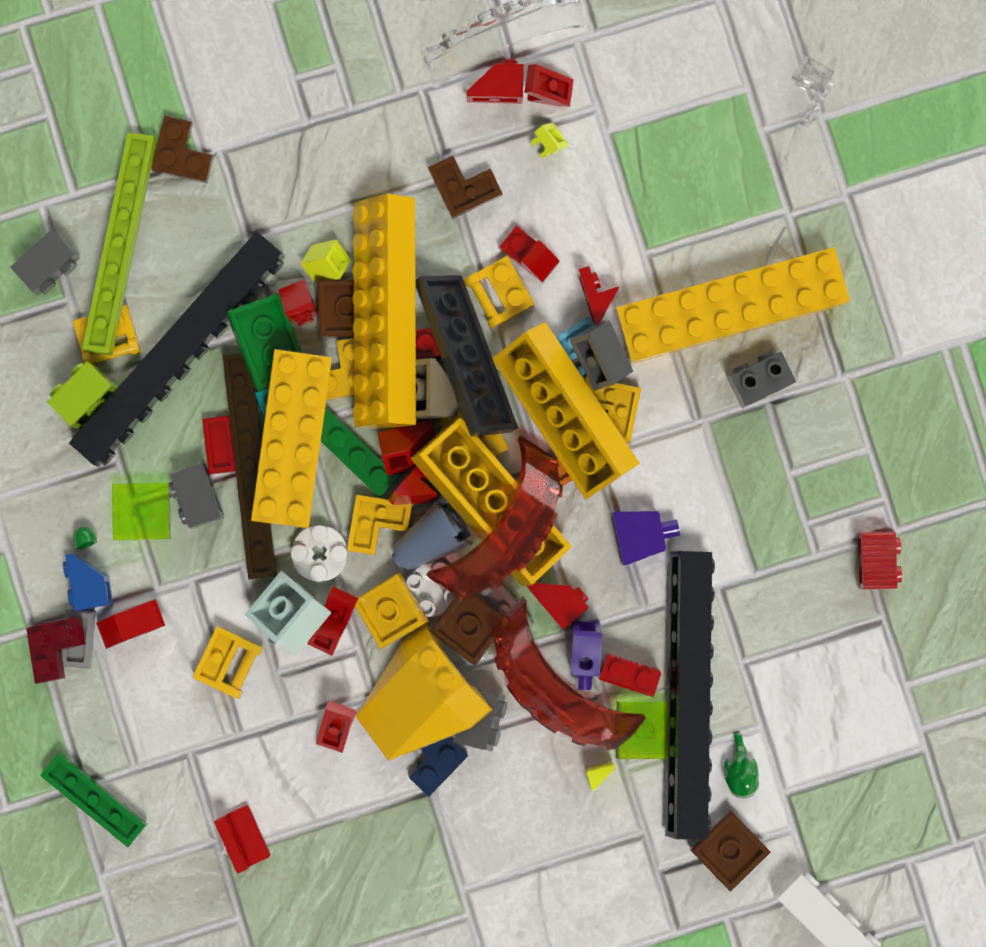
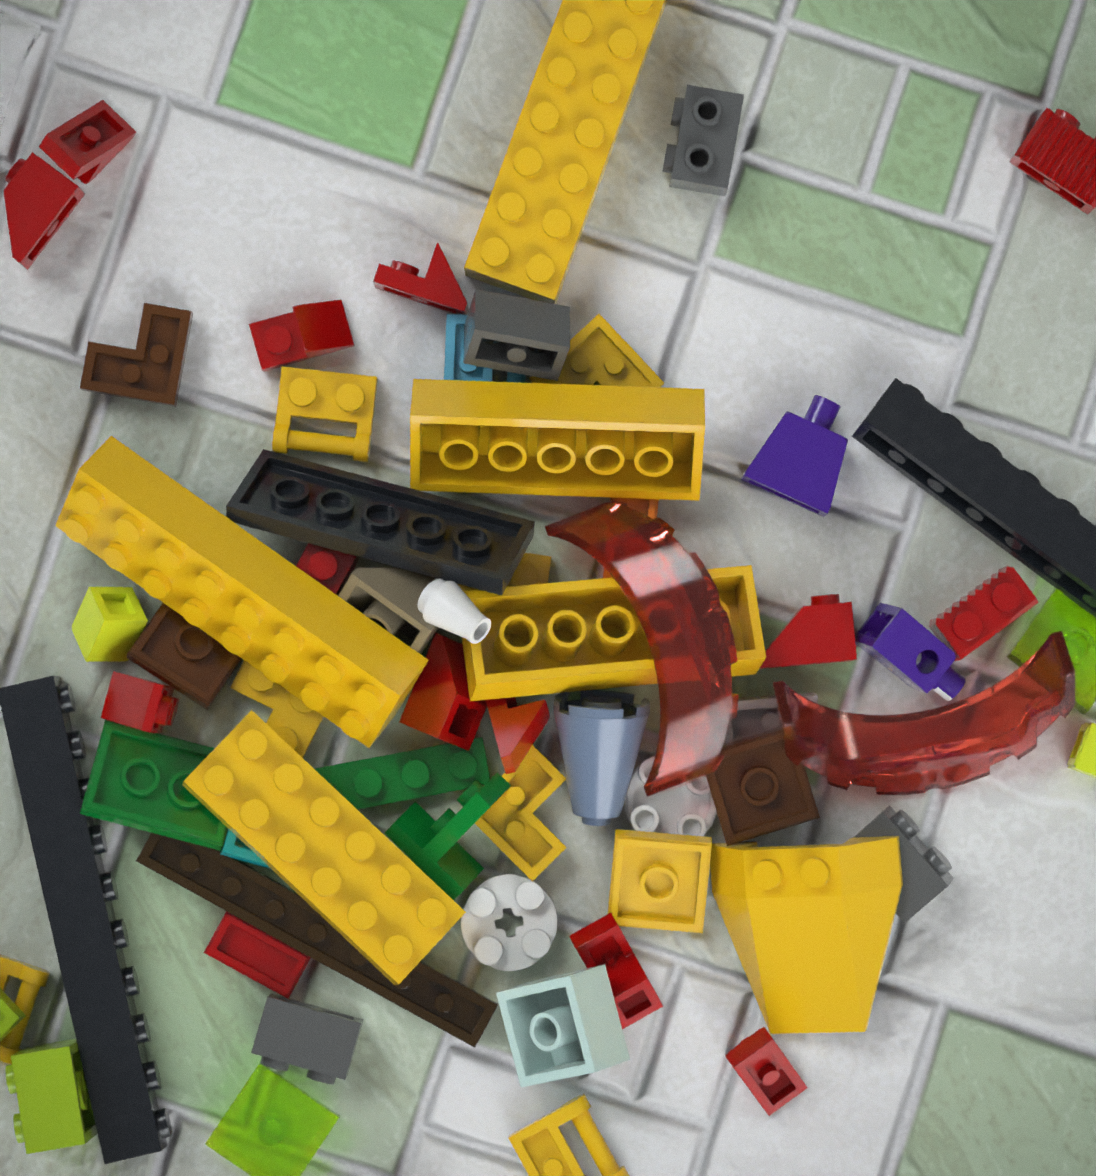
camera: 55 degrees left, 0 degrees up
dark blue plate [408,737,468,797] -> none
neon yellow tile [531,123,569,158] -> none
none -> green bracket [384,772,511,900]
none -> white cone [418,579,491,644]

